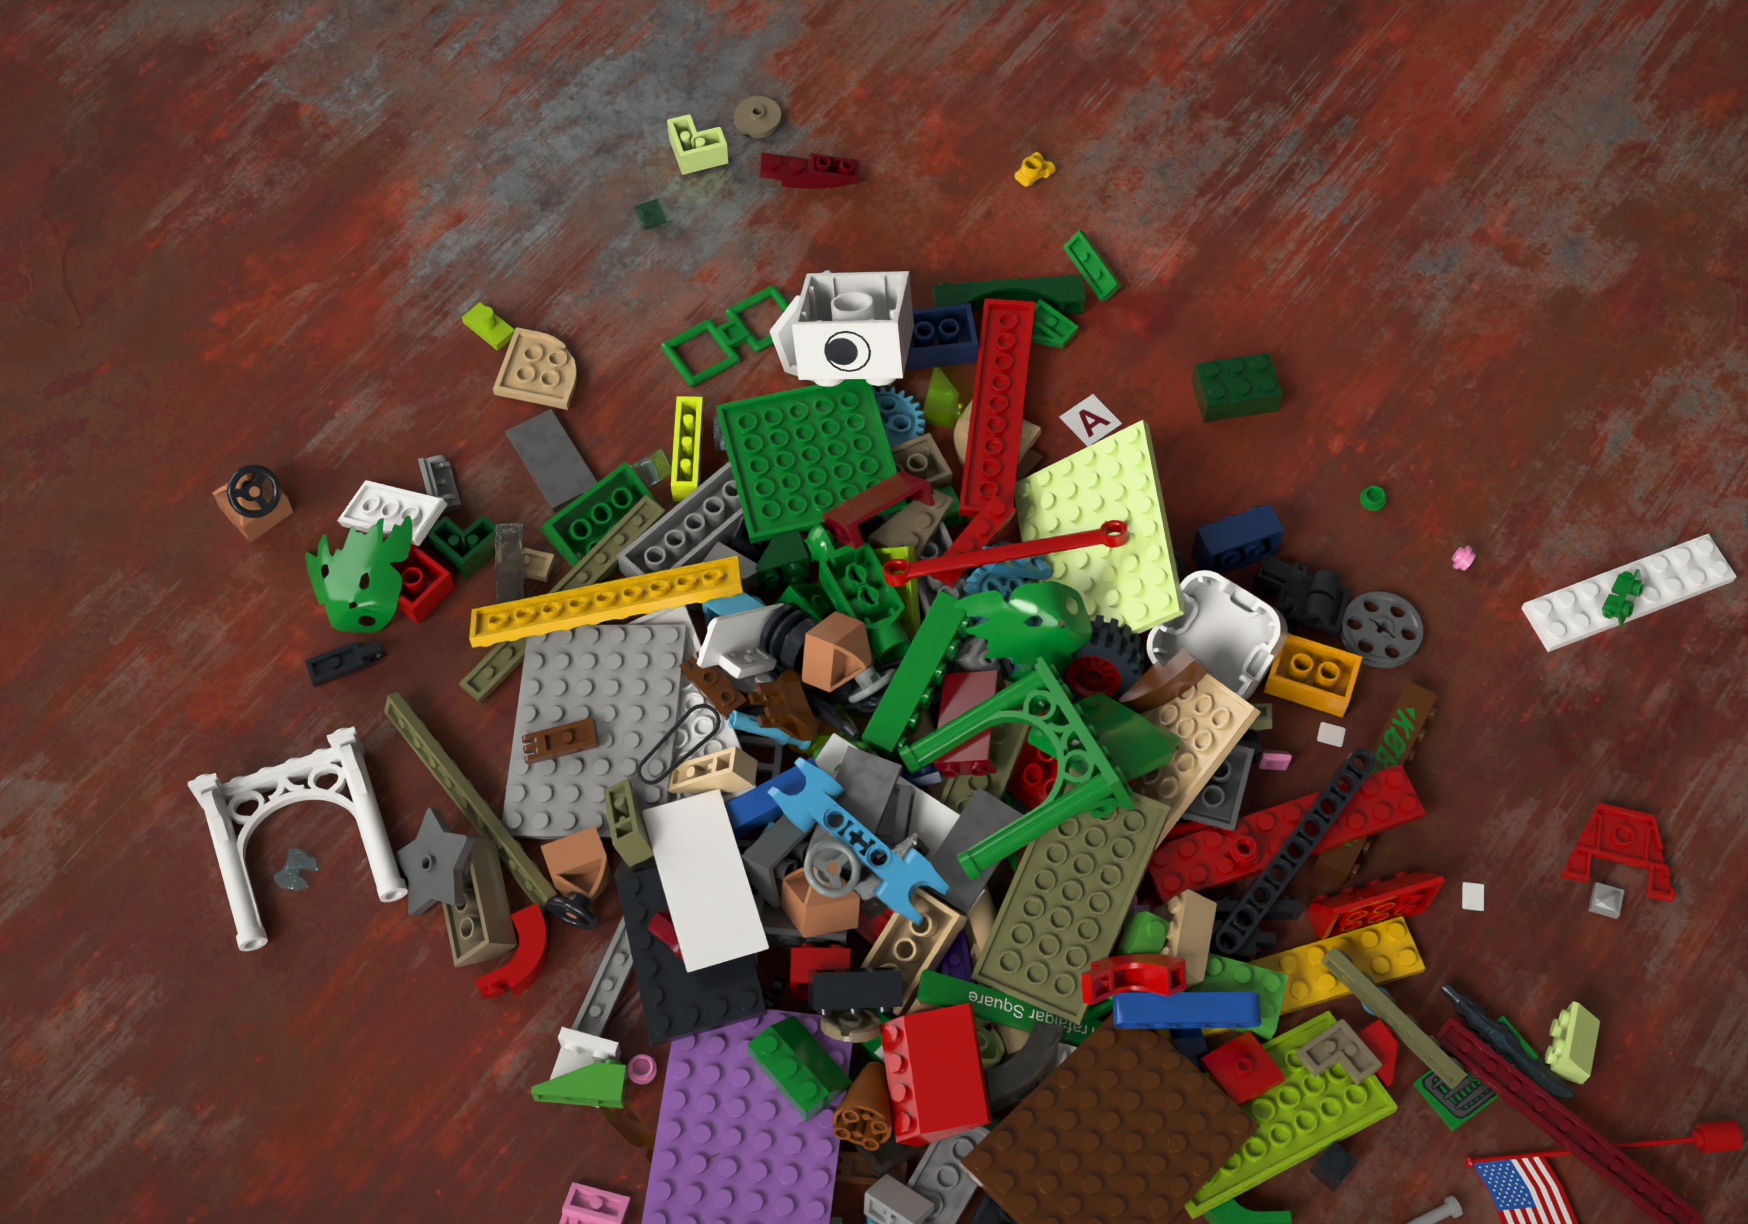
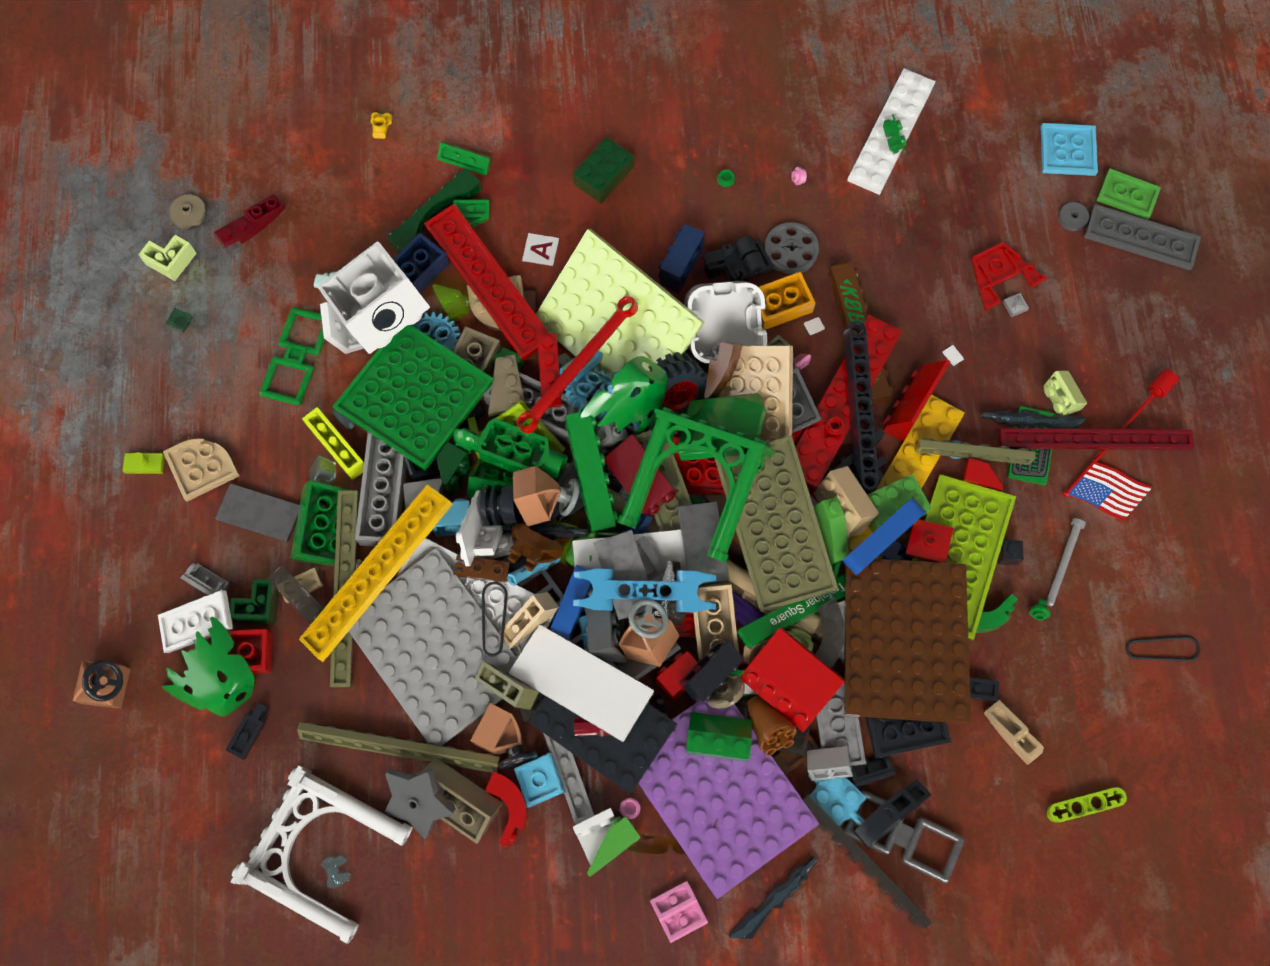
camera: 40 degrees left, 10 degrees up
reddish brown hinge [522,718,599,764] -> none
dark red panel [822,471,935,549] -> none
red arch [1081,954,1187,1005] -> none
dark tan plate [1296,1019,1382,1085] -> none
none -> medium azure tile [514,753,566,808]

